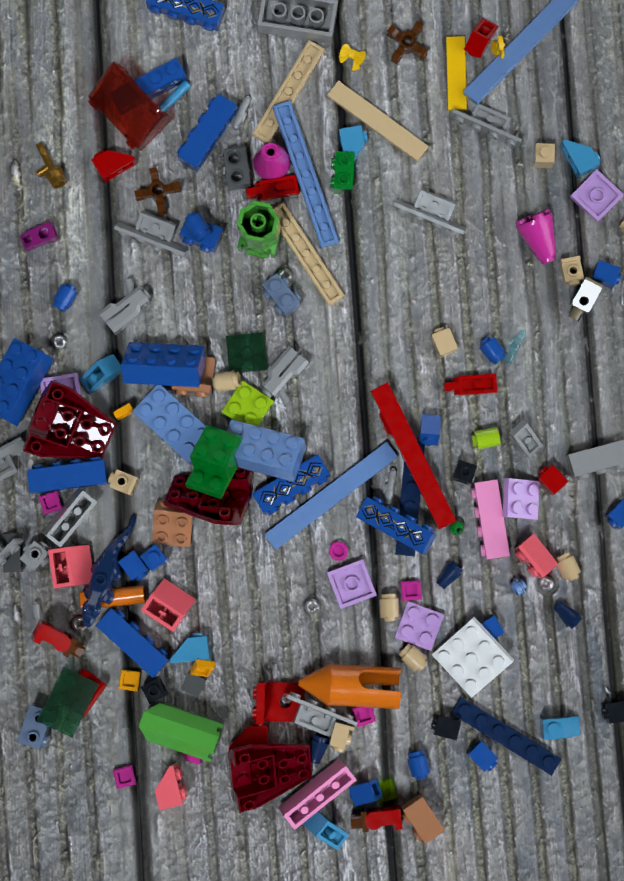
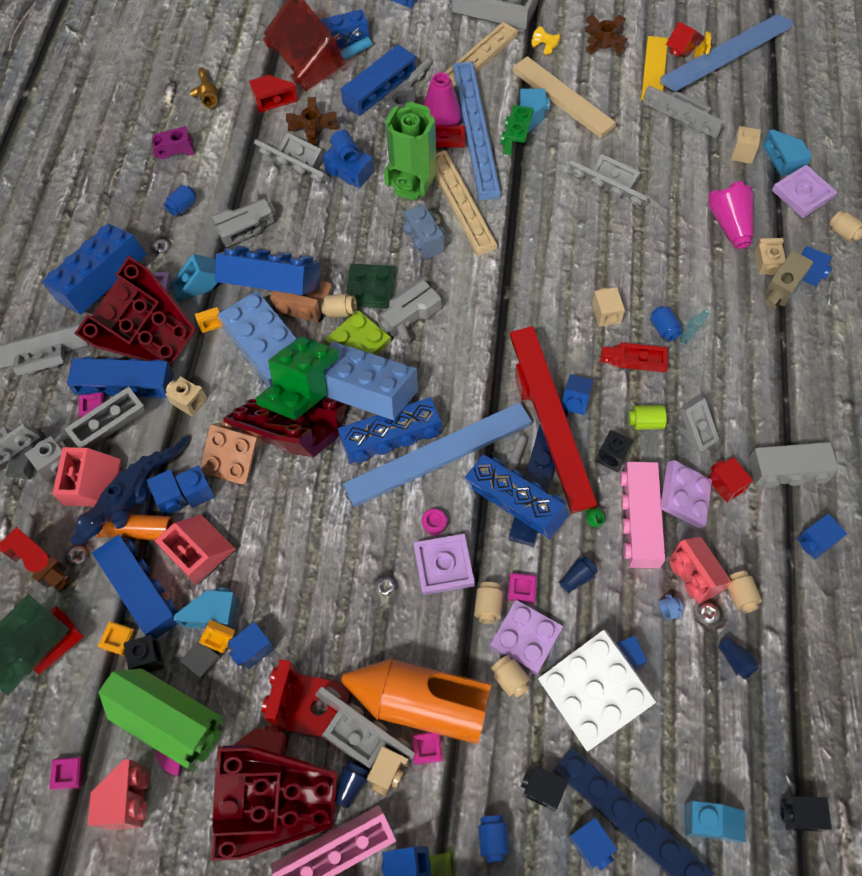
camera: 10 degrees right, 20 degrees down
none -> blue brick [228,622,275,670]

